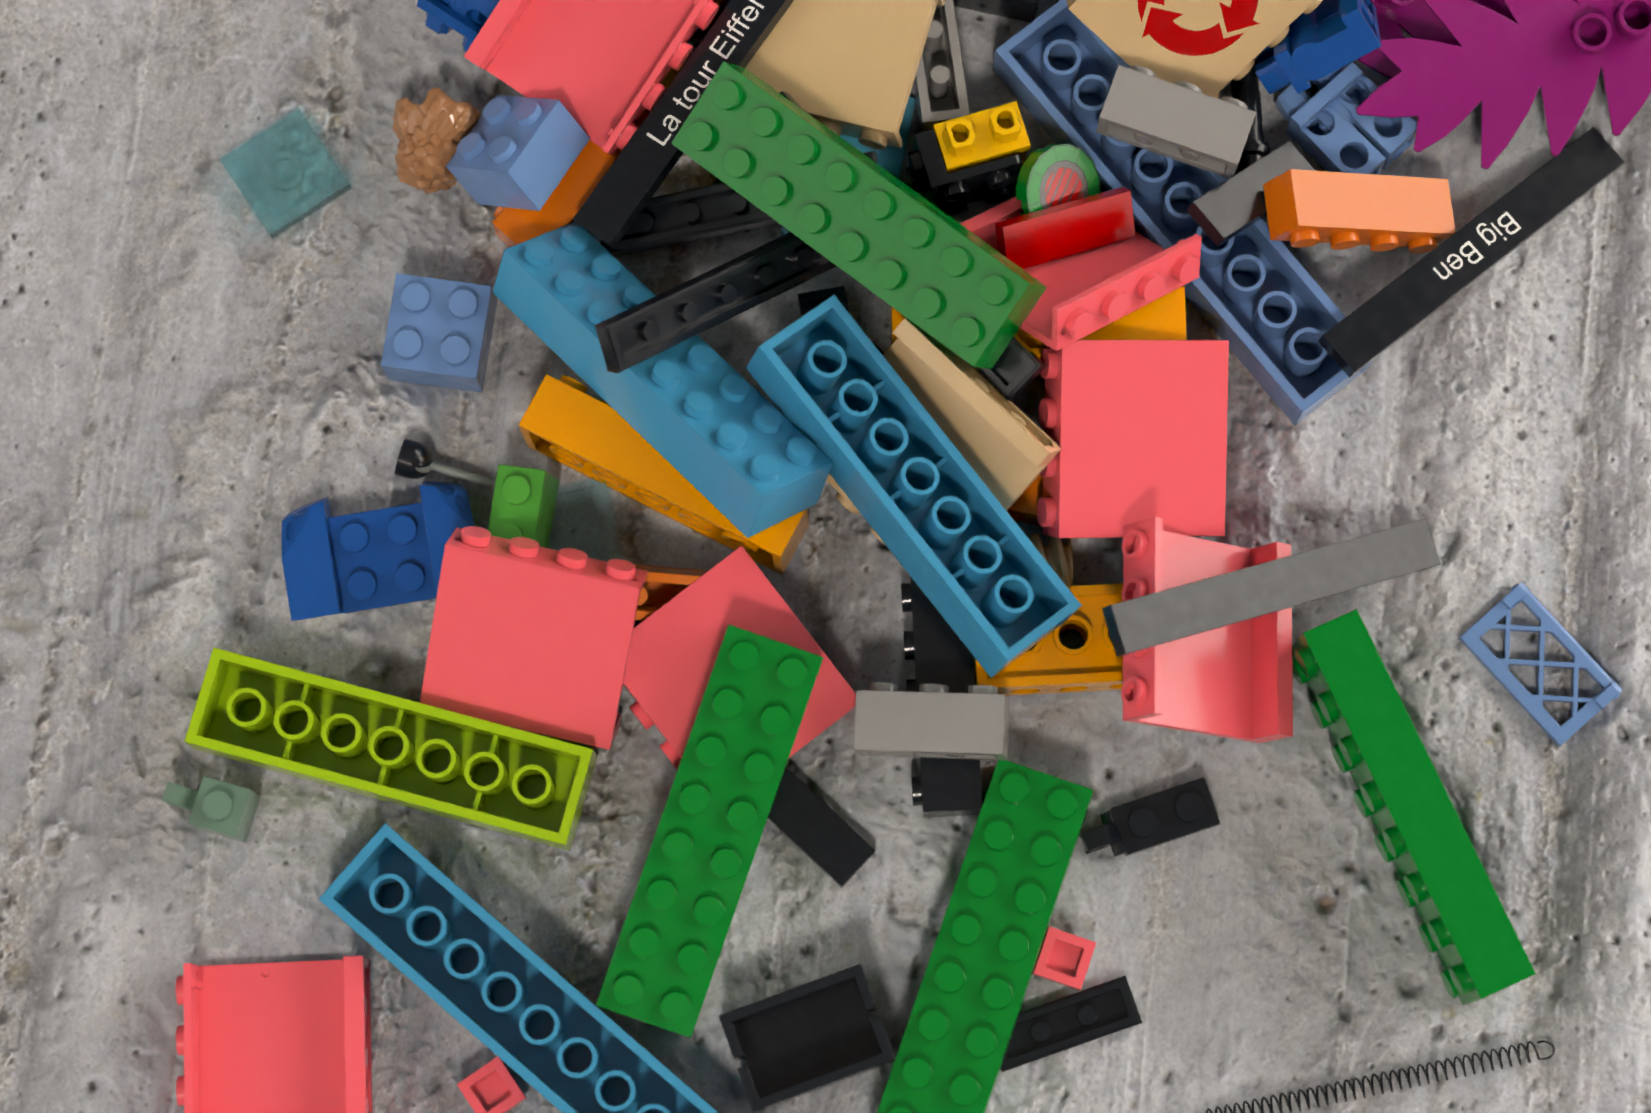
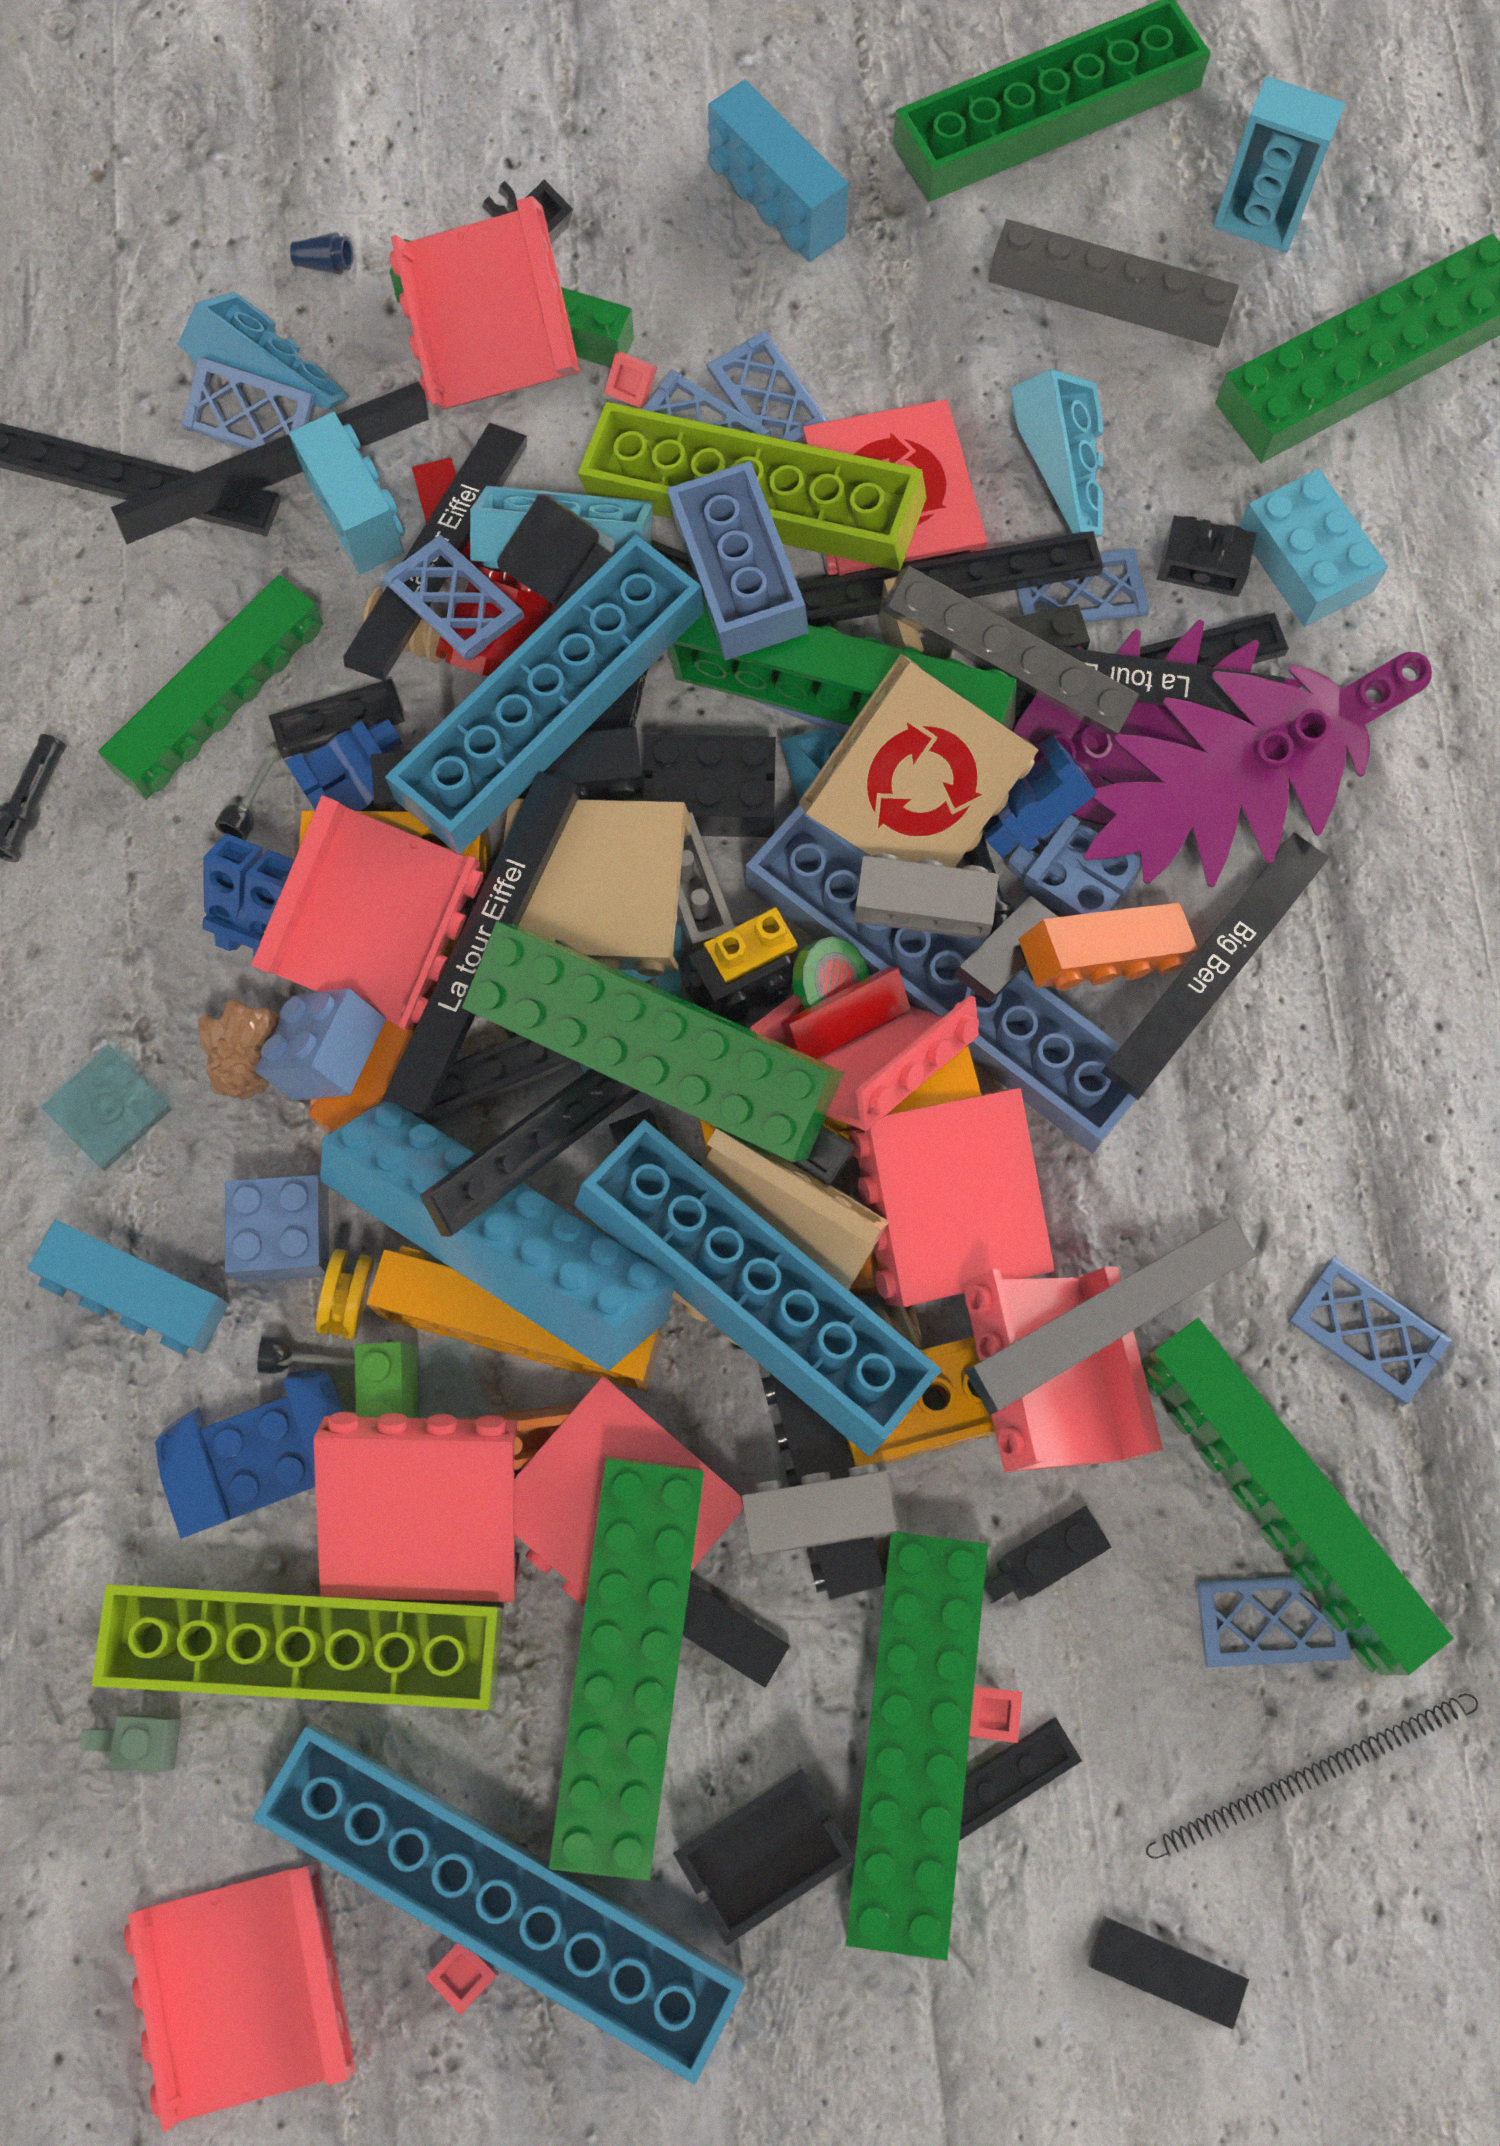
camera: 15 degrees left, 5 degrees down
none -> dark azure brick [27,1219,229,1356]
none -> yellow head [315,1249,374,1340]
none -> medium blue window [1196,1576,1351,1668]

